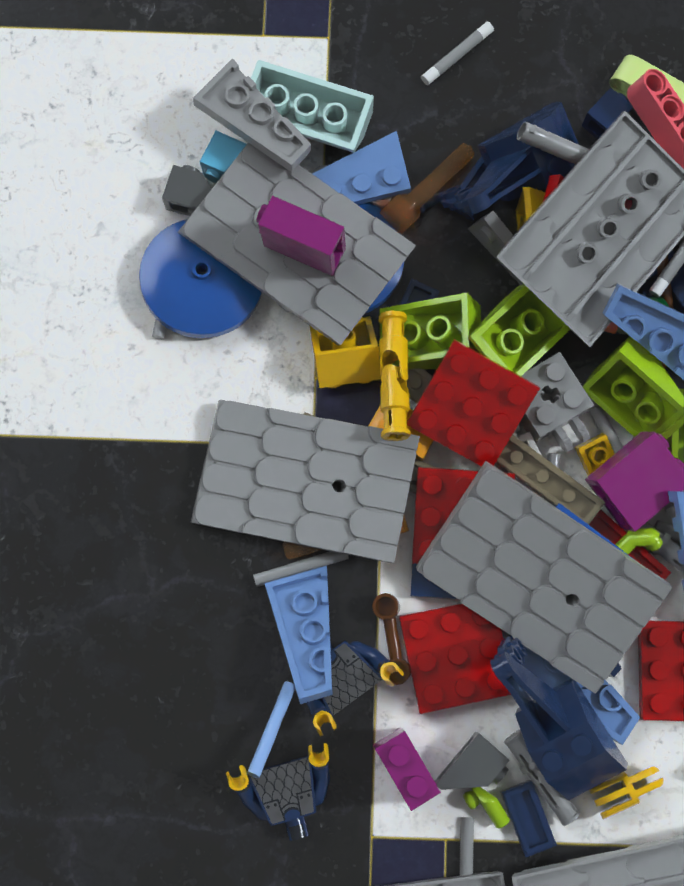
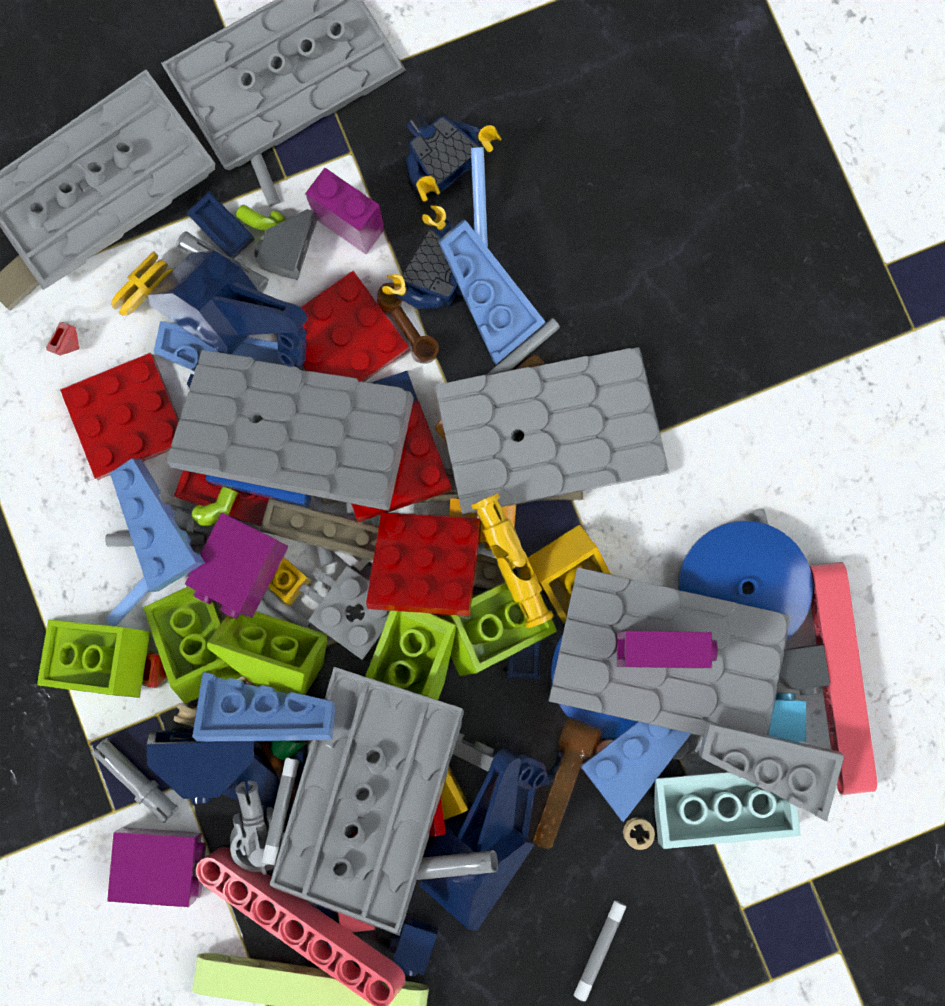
camera: 160 degrees right, 5 degrees up
none -> tan bush [623,817,655,850]
none -> coral beam [809,562,877,795]

